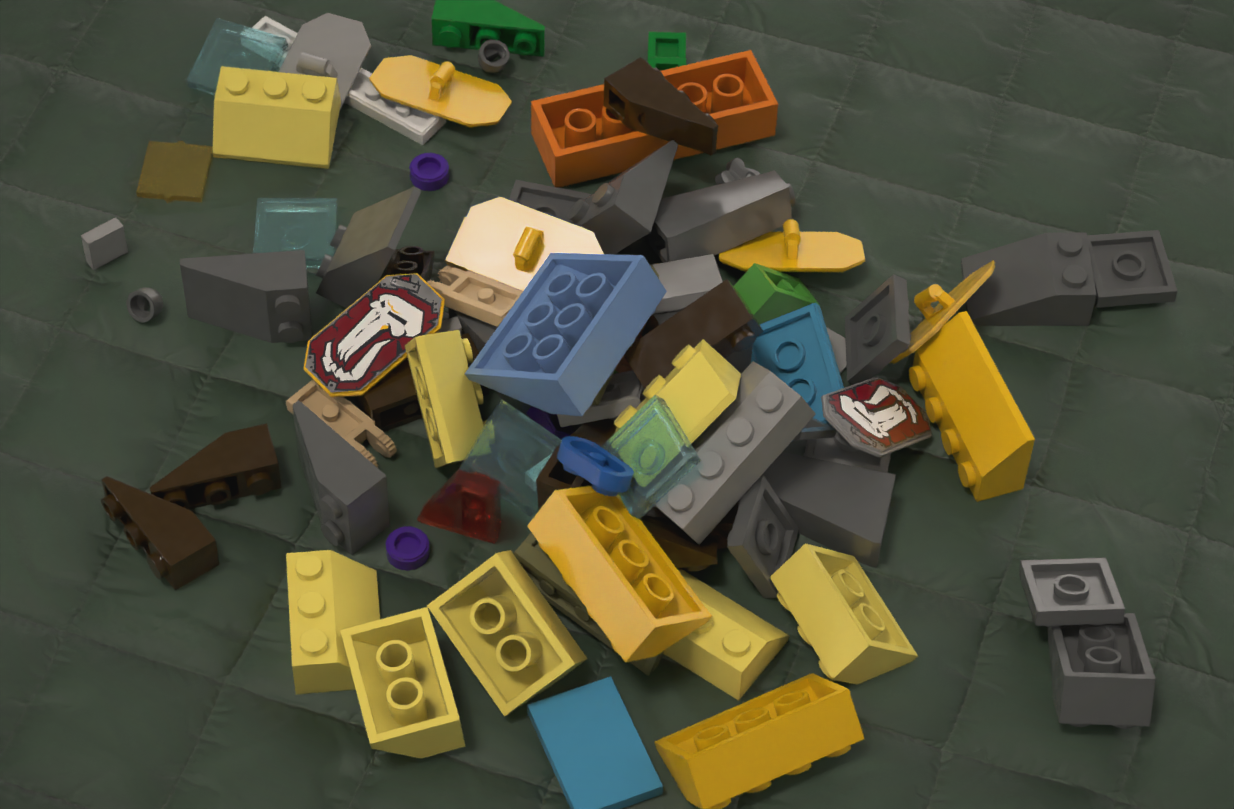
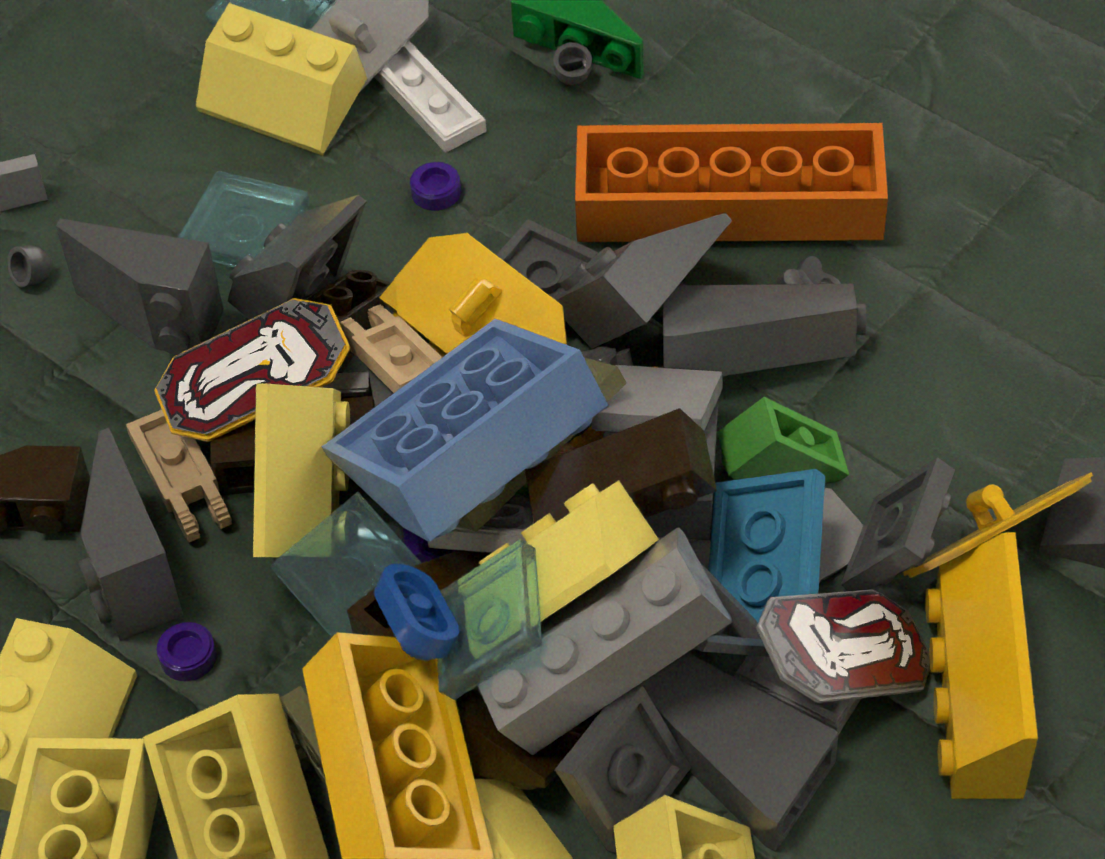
camera: 25 degrees right, 0 degrees up
clear yellow piece [136,141,213,203] -> none
yellow shield [369,55,512,127] -> none
clear red wing [417,470,501,544] -> none
dark brown slope [603,57,718,155] -> none
green slope [648,32,686,71] -> none
yellow shield [719,219,865,272] -> none

